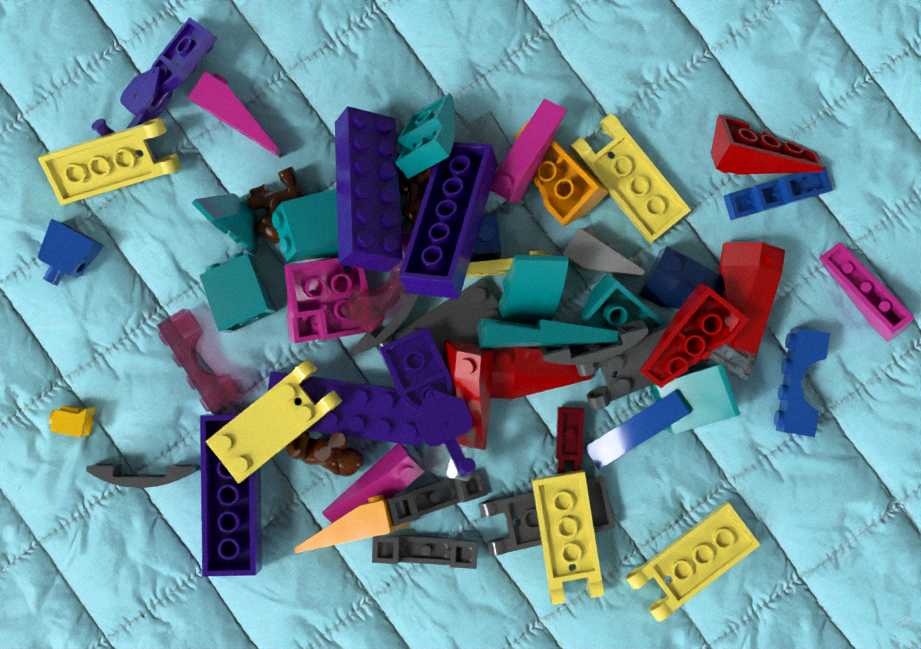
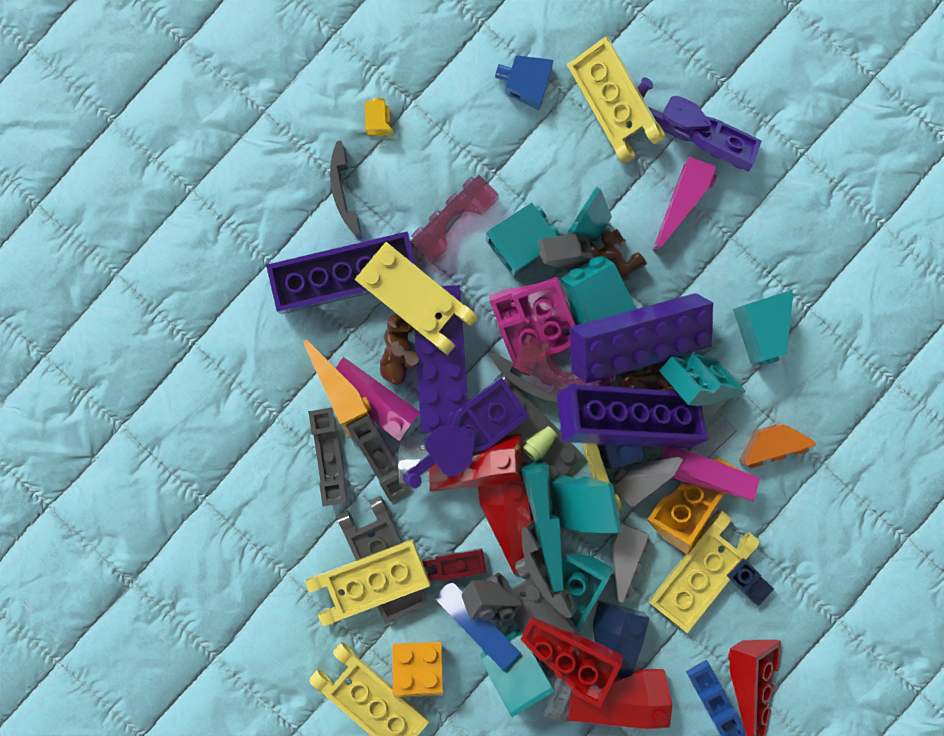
camera: 80 degrees right, 0 degrees up
none -> light orange brick [393,642,444,698]
none -> dark grey slope [461,580,522,621]
none -> yellowish green cone [522,426,558,462]
none -> dark grey slope [538,233,594,271]
none -> light grey slope [613,457,683,508]
none -> dark blue slope [726,558,774,606]
none -> teal slope [733,290,793,366]
none -> orange slope [739,424,816,468]

